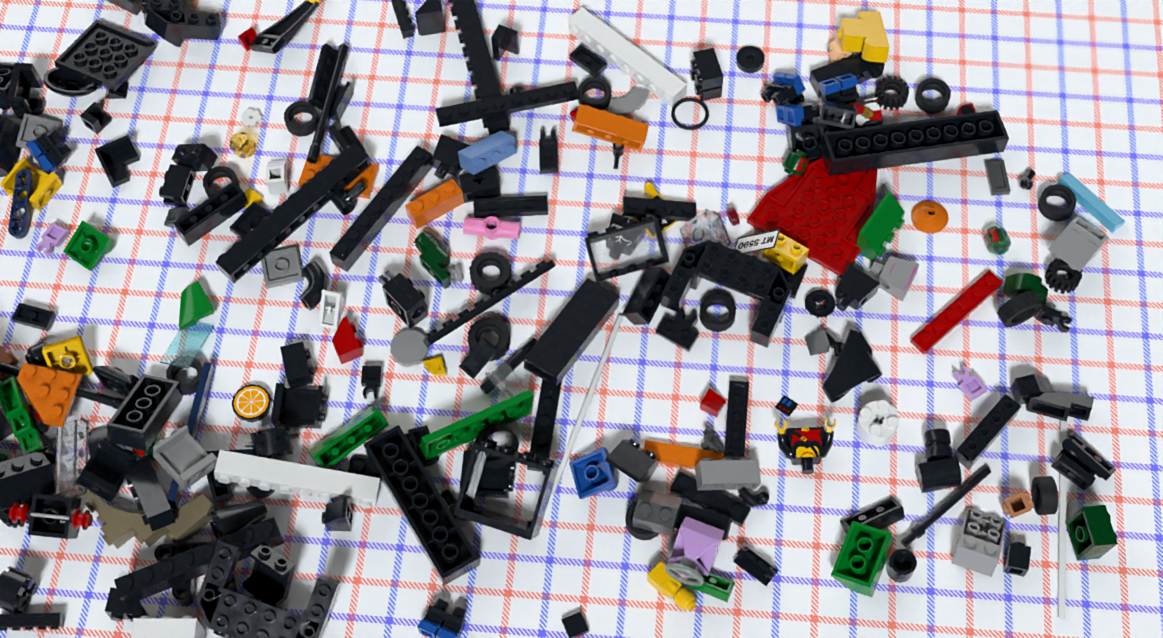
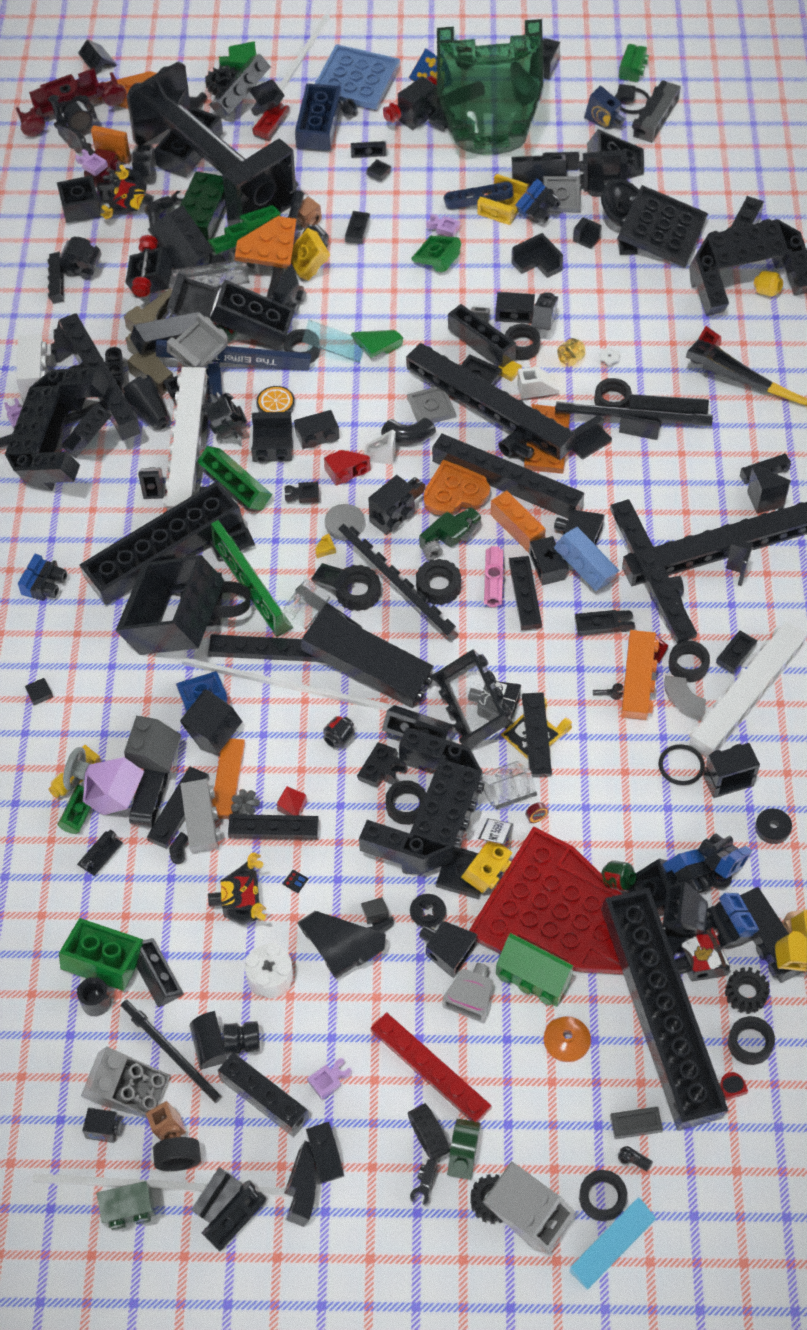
camera: 85 degrees right, 5 degrees down
clear green head [983,226,1011,255] -> none
none -> black head [323,716,355,748]
none -> orange plate [424,460,491,516]

